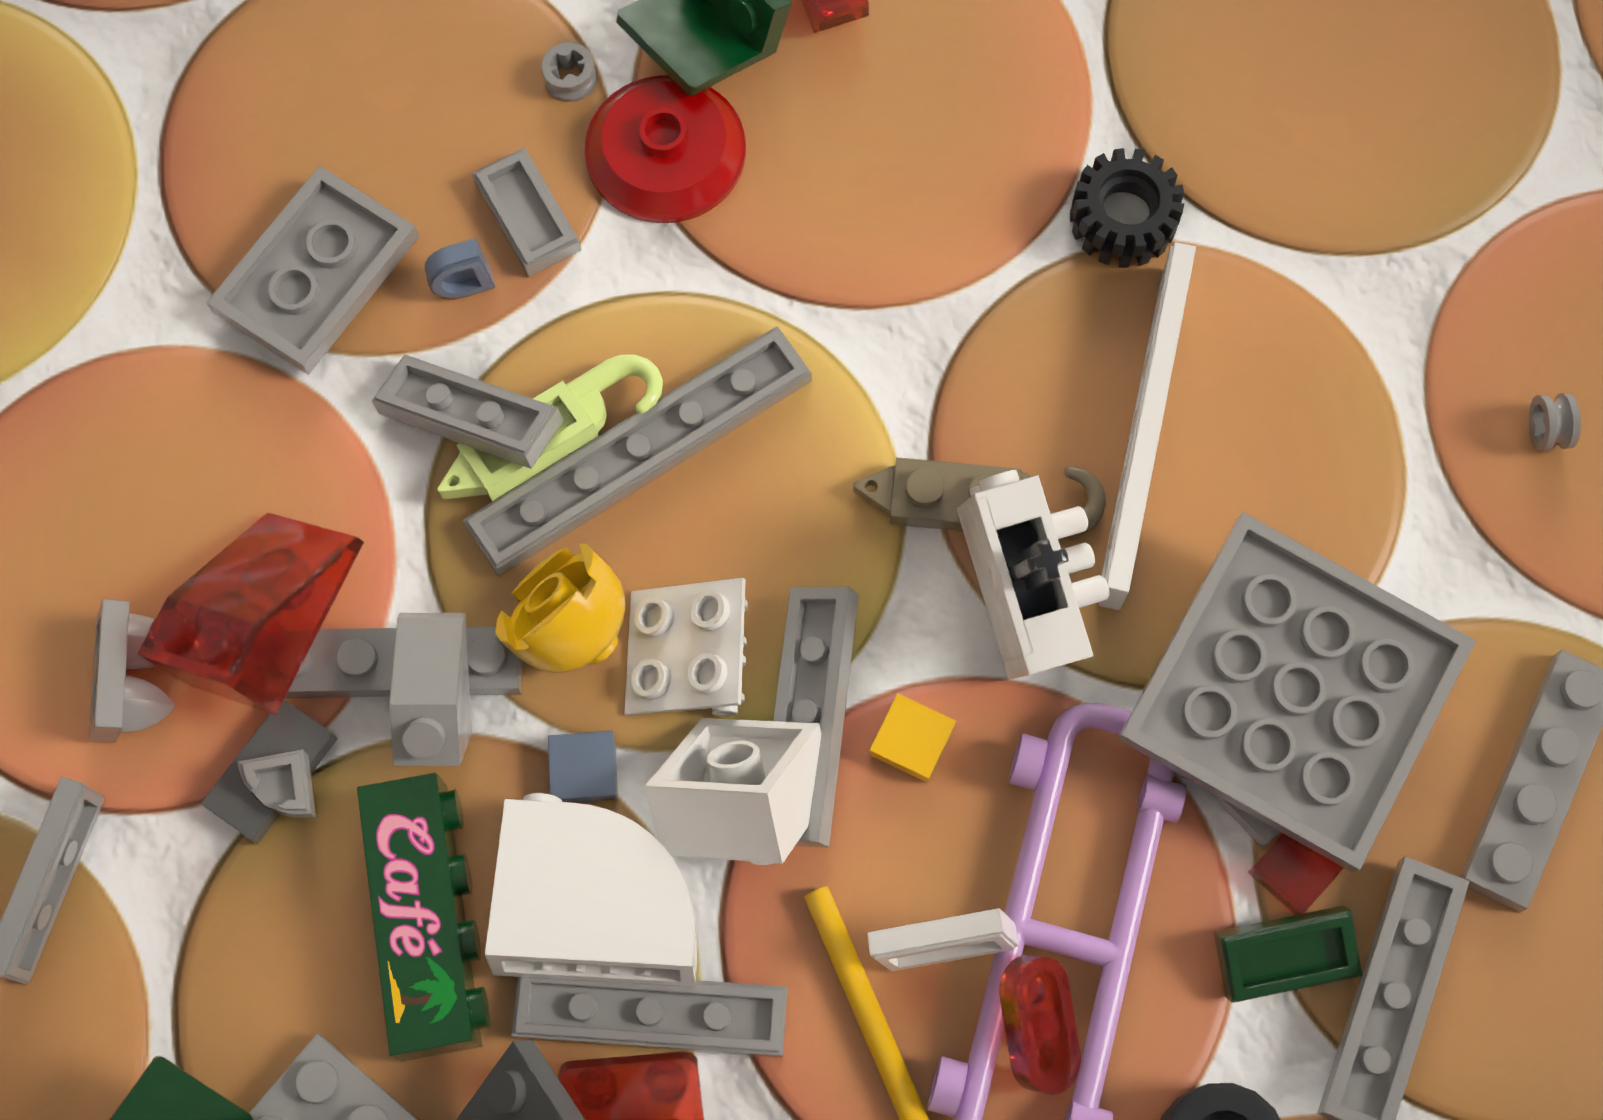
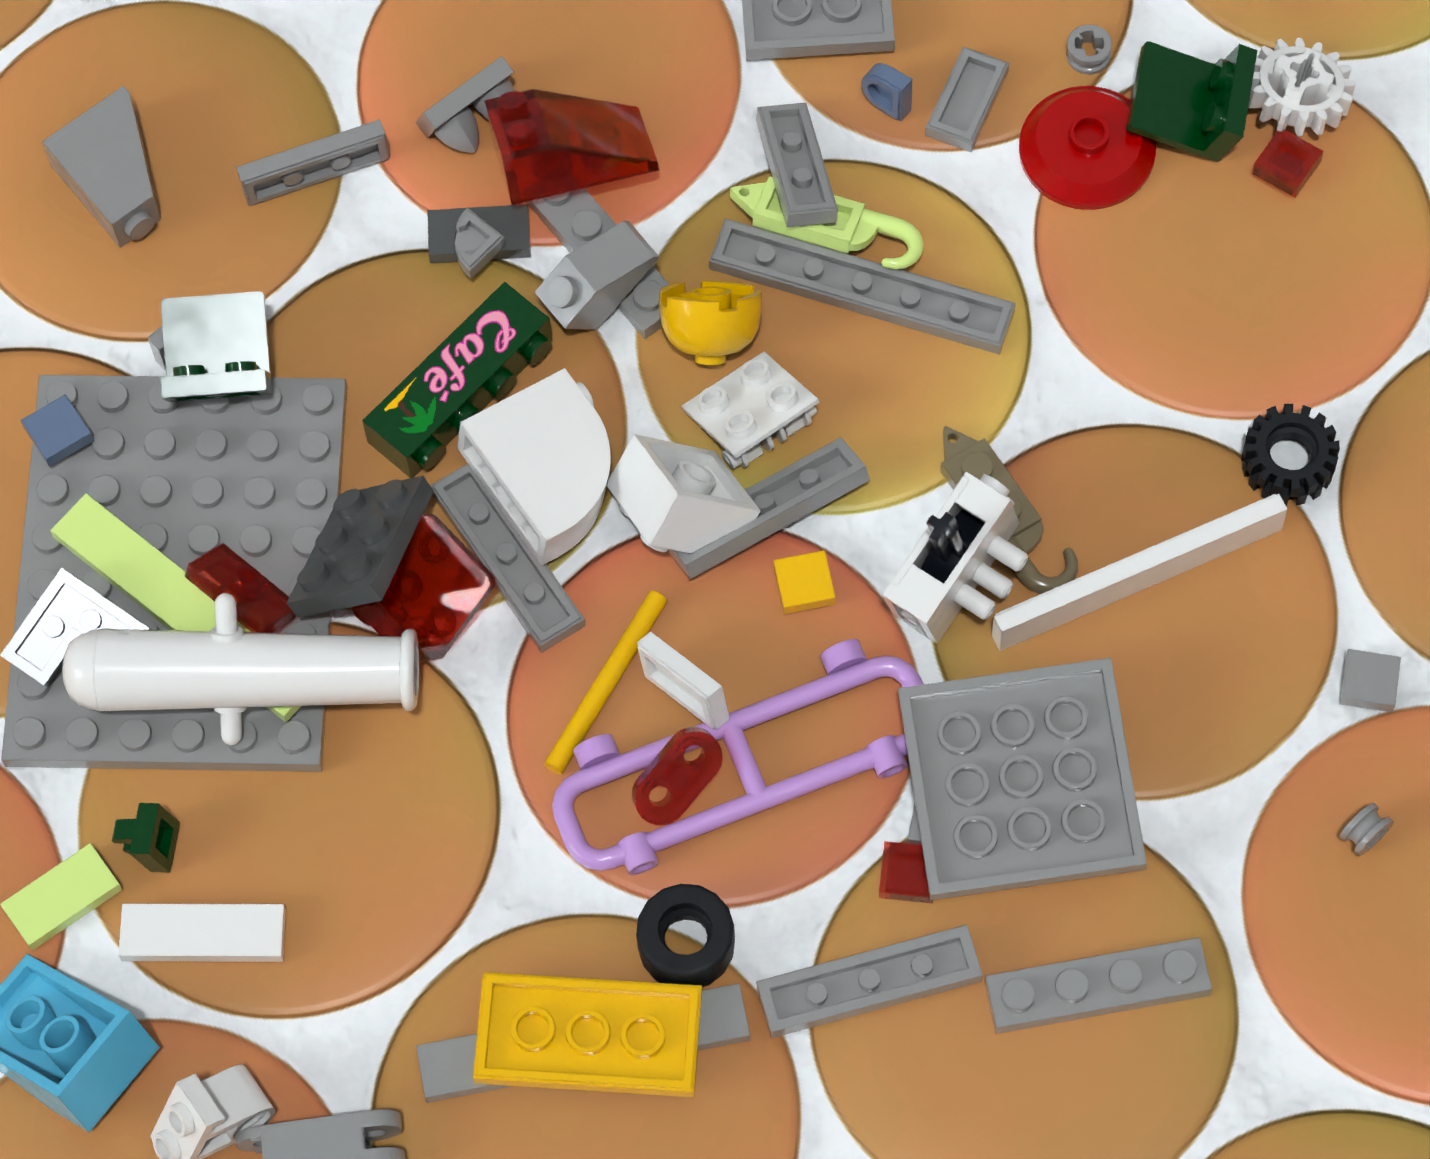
camera: 55 degrees right, 5 degrees down
sand blue tile [548,731,618,803] -> none
dark green tile [1214,905,1363,1003] -> none
none -> light grey tile [1340,649,1401,712]

